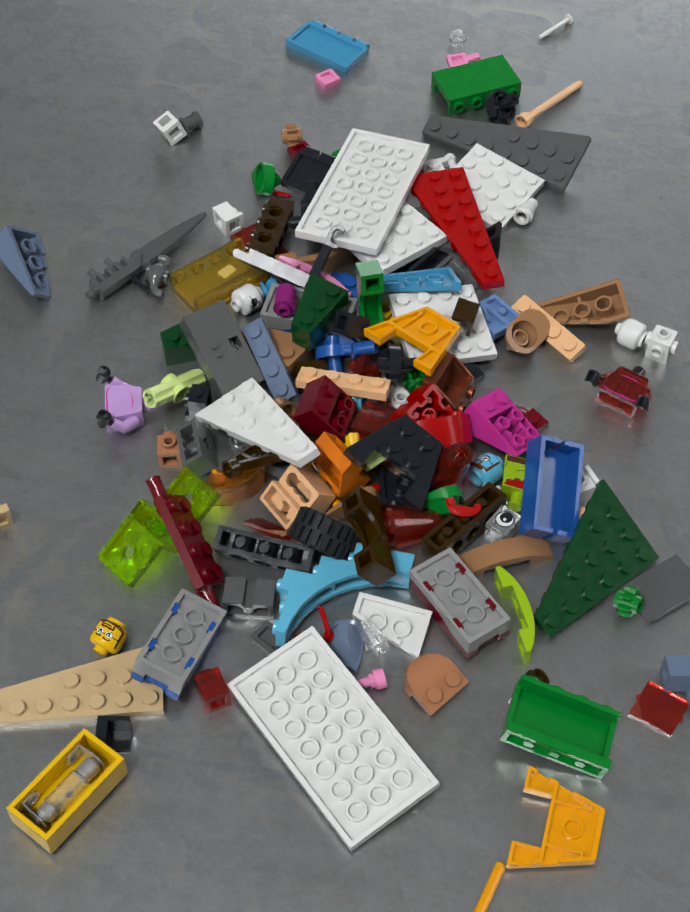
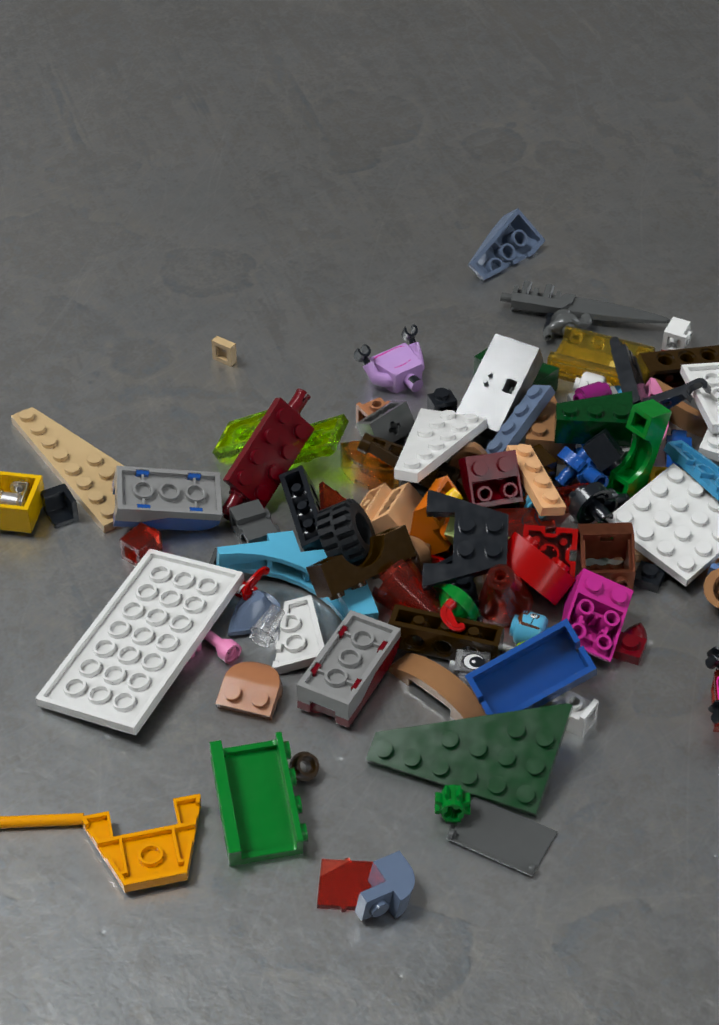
camera: 60 degrees right, 10 degrees down
yellow head [89,617,128,657] -> none
yellowish green piece [142,368,207,409] -> none
light orange wing [364,306,461,377] -> none
dark brown panel [451,297,480,337] -> none
lime slope [494,566,535,665] -> none

